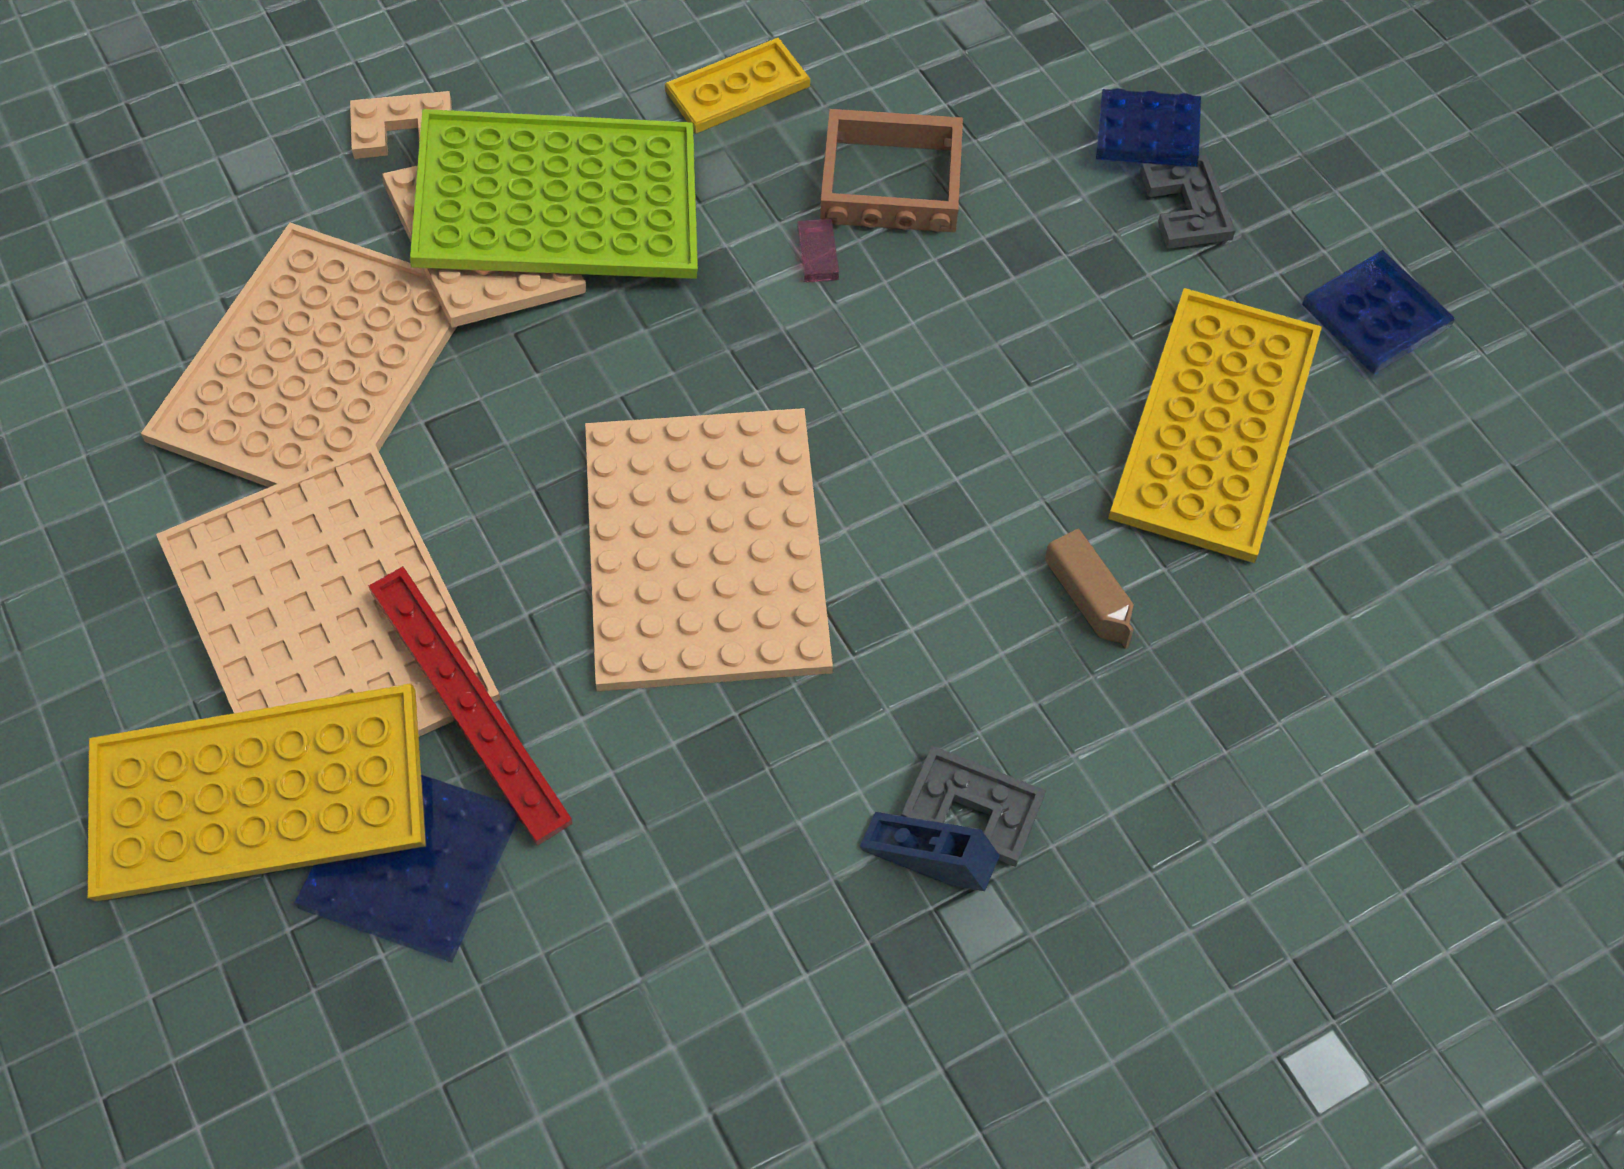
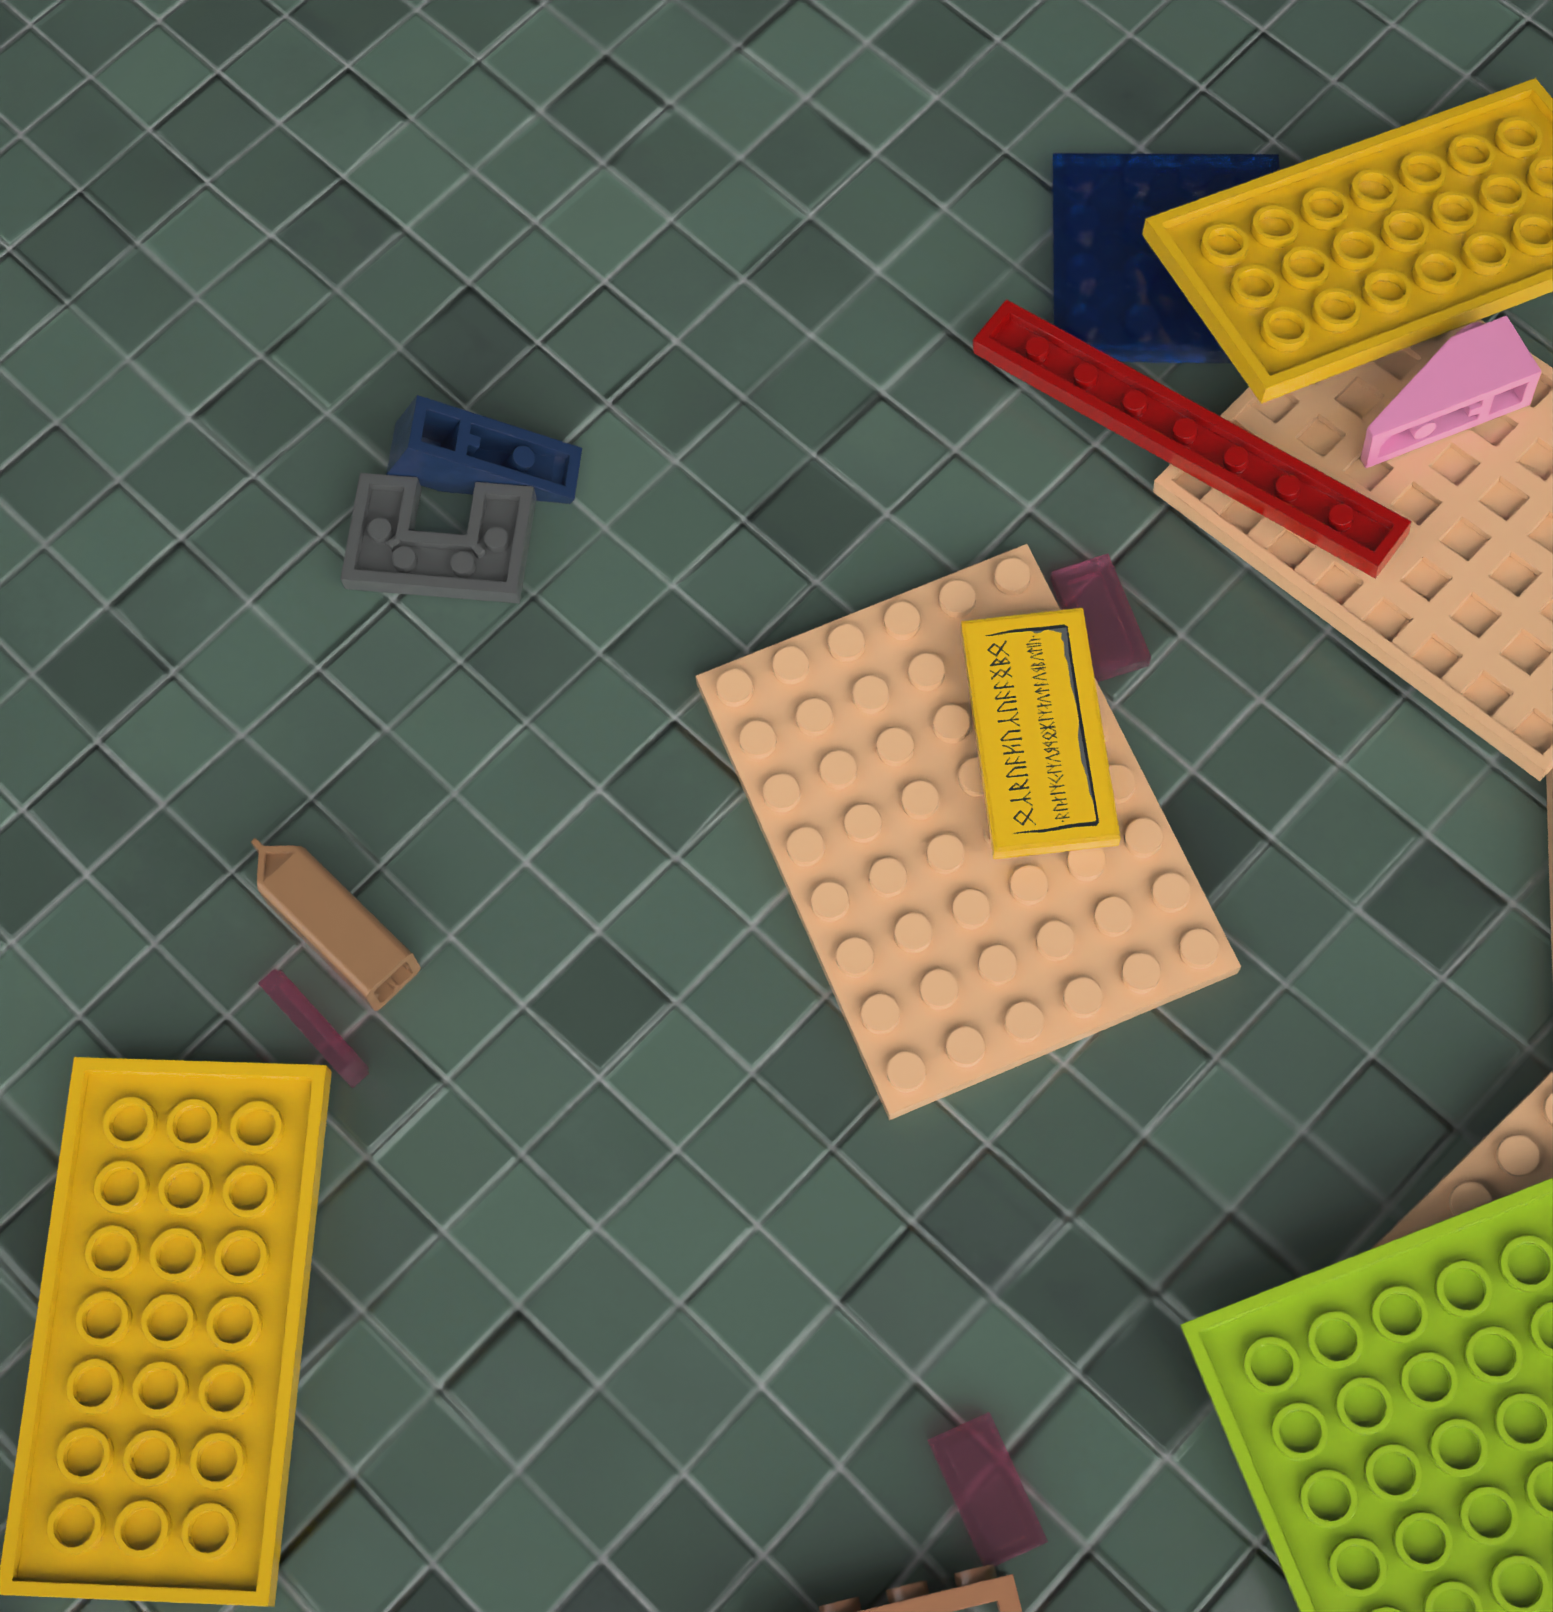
camera: 170 degrees right, 10 degrees up
none -> clear pink tile [258,969,369,1088]
none -> yellow tile [960,608,1121,859]
none -> clear pink tile [1050,554,1151,682]
none -> bright pink slope [1360,315,1542,468]

